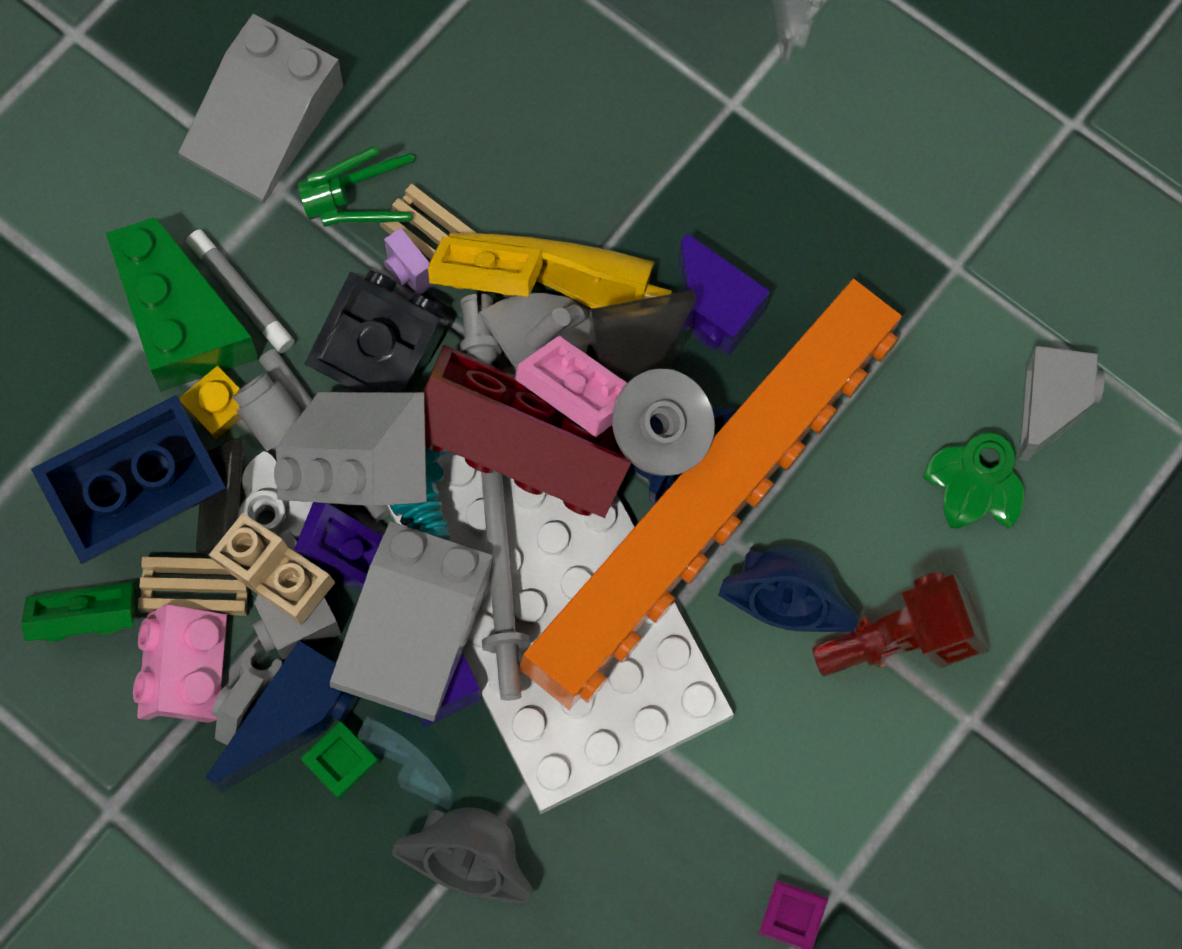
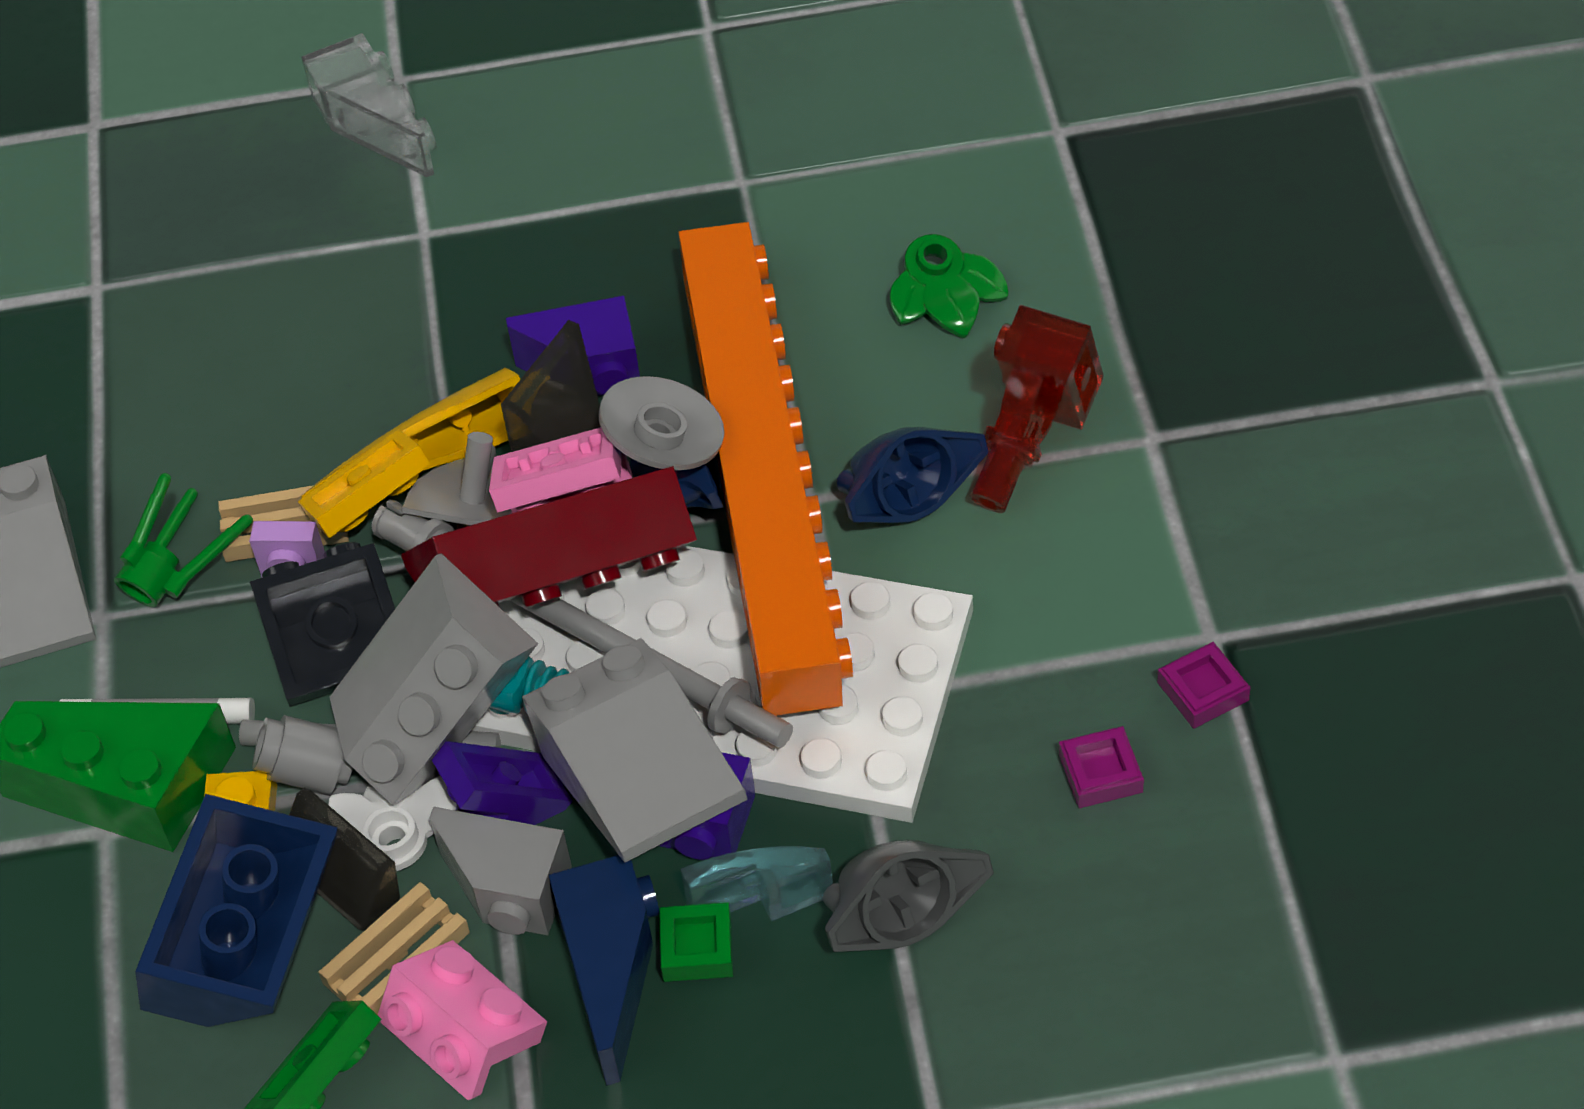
camera: 40 degrees left, 20 degrees down
tan slope [209,513,335,625] -> none
light grey plate [212,646,282,745] -> none
light grey slope [1018,346,1104,461] -> none
none -> magenta tile [1059,726,1144,809]

